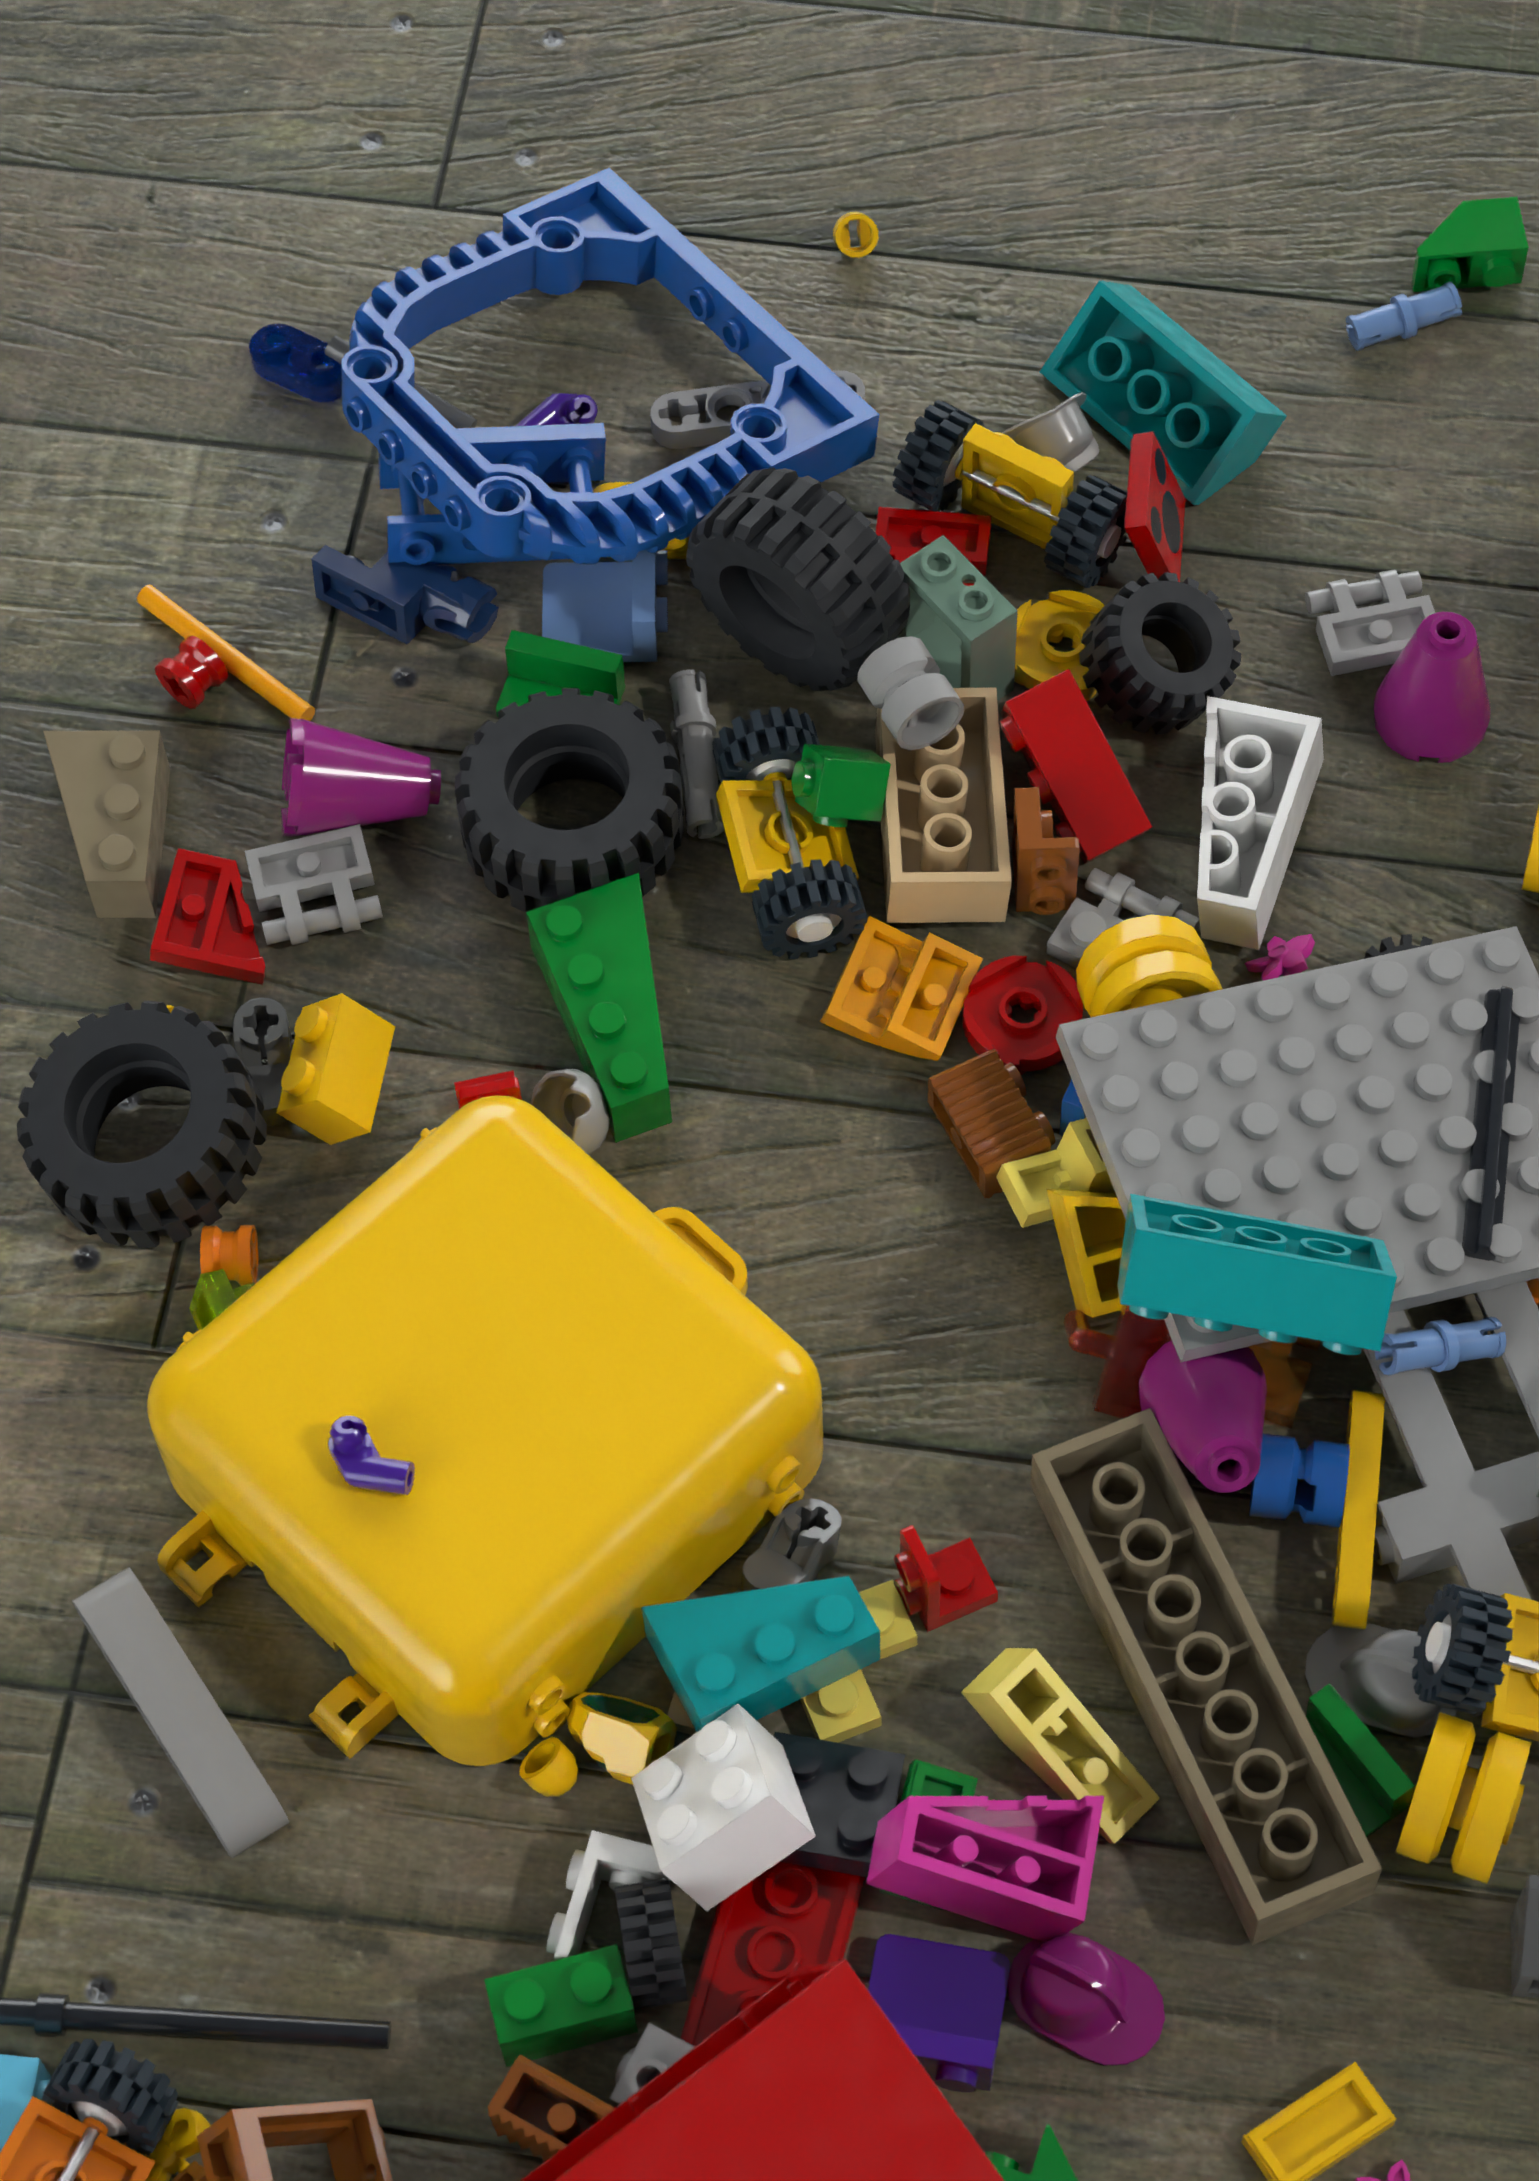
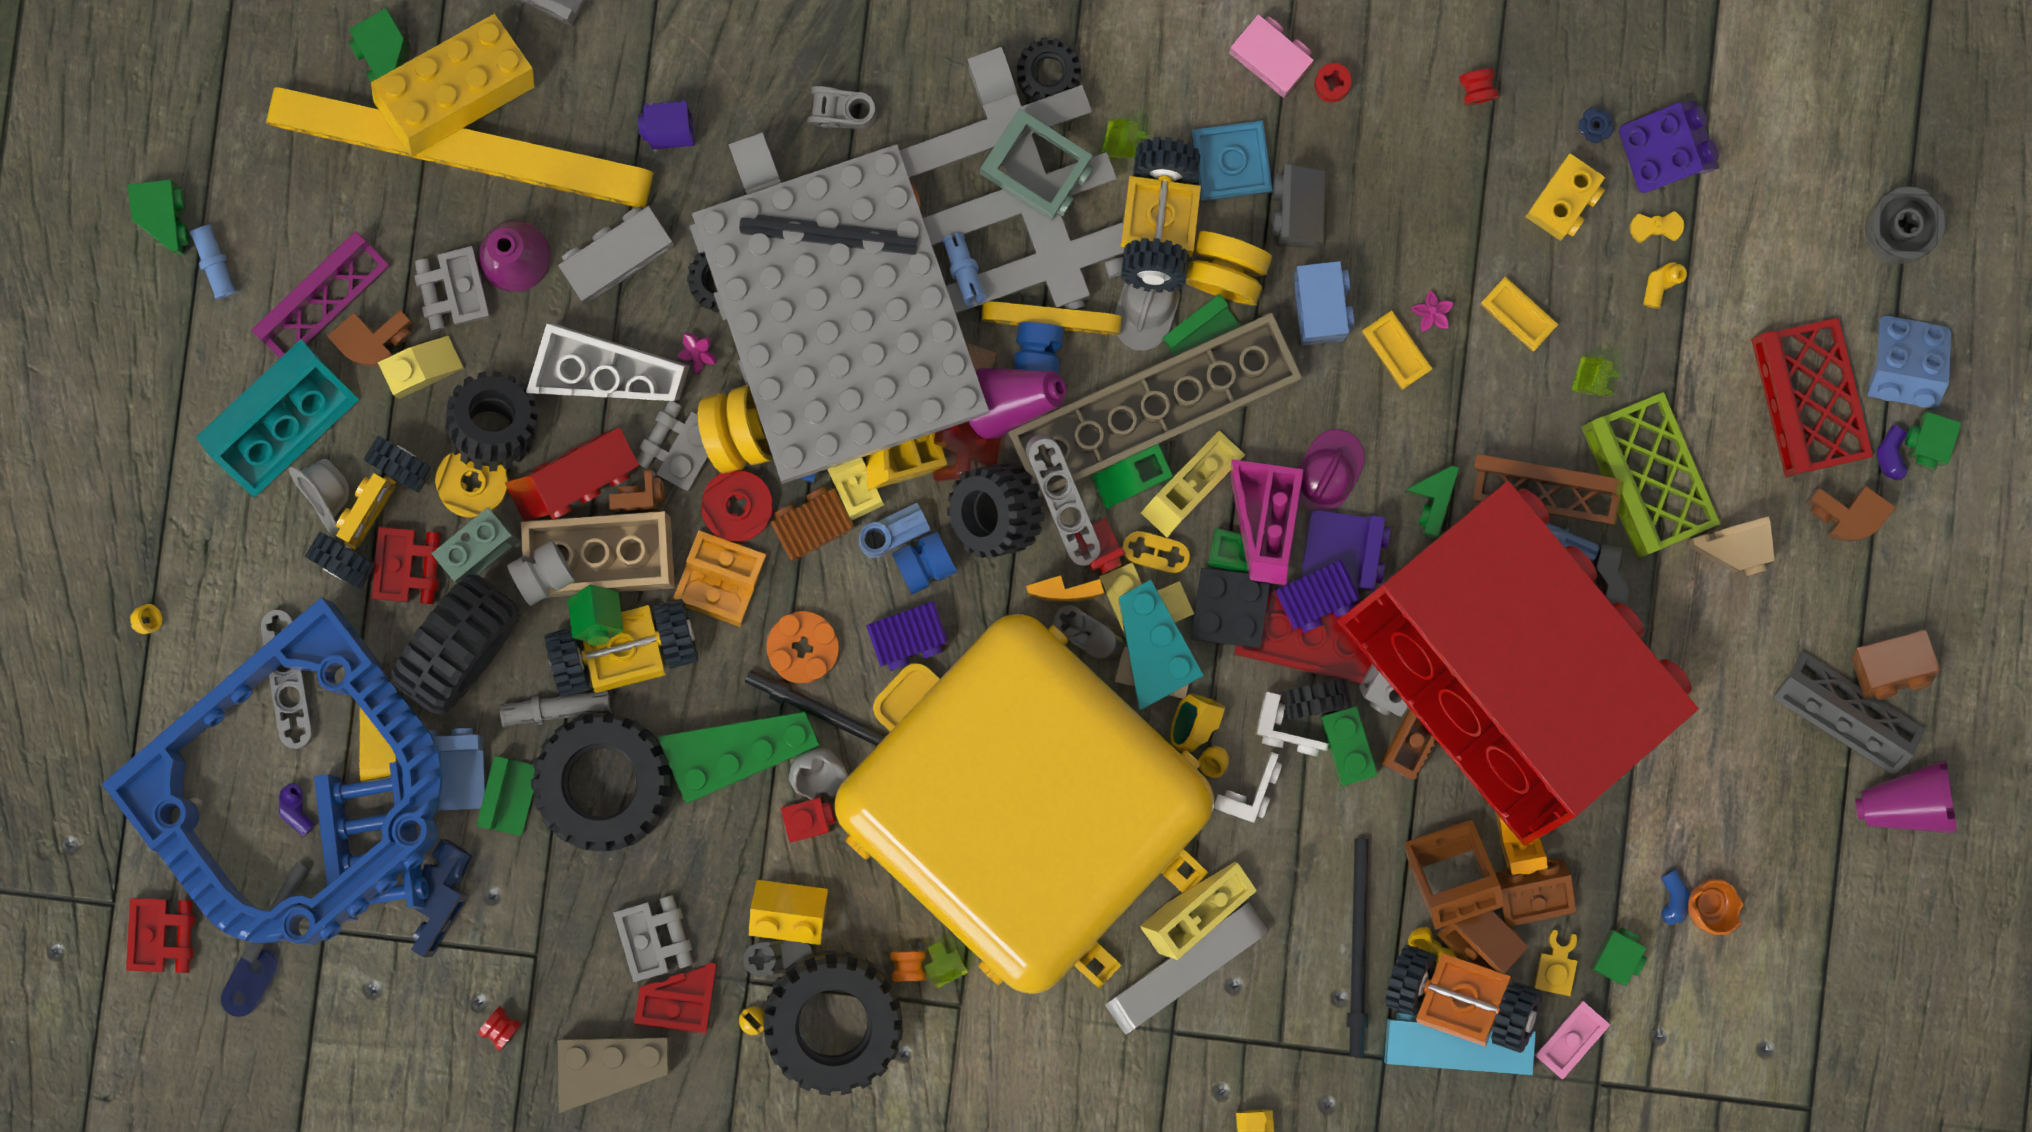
camera: 90 degrees left, 25 degrees up
light orange bar [137,585,315,721] -> none
magenta cone [281,718,441,837] -> none
dark purple arm [328,1416,415,1495] -> none
white brick [631,1704,816,1911] -> none
teal slope [1118,1194,1397,1355] -> none
red tile [1124,432,1186,582] -> none
none -> red plate [126,898,196,973]
none -> magenta fence [251,231,391,358]
none -> dark orange brick [327,310,415,368]
none -> light yellow slope [378,336,464,399]
none -> light grey brick [558,206,675,305]
none -> black bar [745,670,887,746]
none -> orange plate [767,611,839,684]
none -> medium blue piece [859,503,931,559]
none -> dark purple brick [866,601,949,671]
none -> blue wheel [891,531,957,595]
none -> black tyre [947,463,1045,558]
none -> light grey beam [1026,434,1101,566]
none -> light orange slope [1026,575,1104,603]
none -> green slope [1092,444,1173,510]
none -> yellow beam [1123,531,1190,574]
none -> light yellow slope [1140,862,1257,960]
none -> white bracket [1214,752,1282,823]
none -> dark purple brick [1275,559,1360,633]
none -> medium blue brick [1293,261,1354,346]

